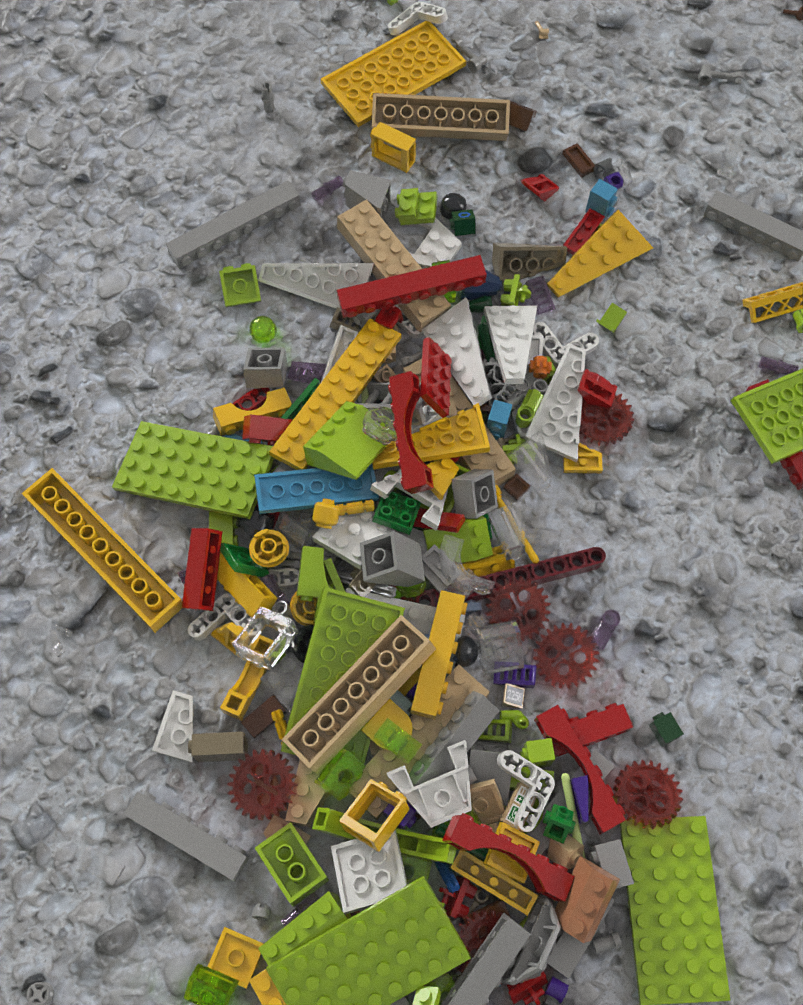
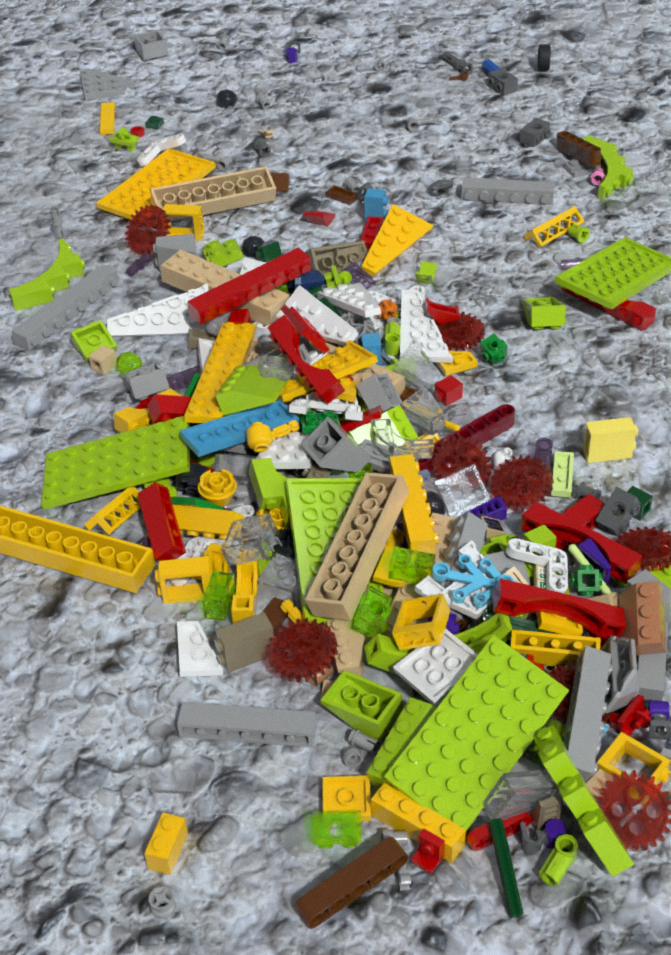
camera: 20 degrees left, 25 degrees down
none -> lime arch [9,238,85,311]
none -> yellow fence [84,486,140,535]
none -> tan brick [89,345,118,375]
none -> clear red gear [125,204,171,256]
none -> yellow brick [144,813,188,875]
none -> yellow window [155,556,213,604]
none -> clear neon green brick [202,571,236,621]
none -> dark grey bush [254,138,271,157]
none -> light grey pin [344,177,359,193]
none -> light grey pin [348,729,379,754]
none -> dark grey arm [429,180,453,195]
none -> medium azure plant [432,554,515,608]
none -> red brick [434,375,463,406]
none -> green brick [480,333,508,365]
none -> white arm [493,447,513,472]
none -> lime slope [521,297,566,329]
none -> yellowish green plate [551,451,574,498]
none -> dark grey bush [575,482,601,499]
none -> light yellow brick [583,417,638,463]
none -> dark grey brick [595,487,641,537]

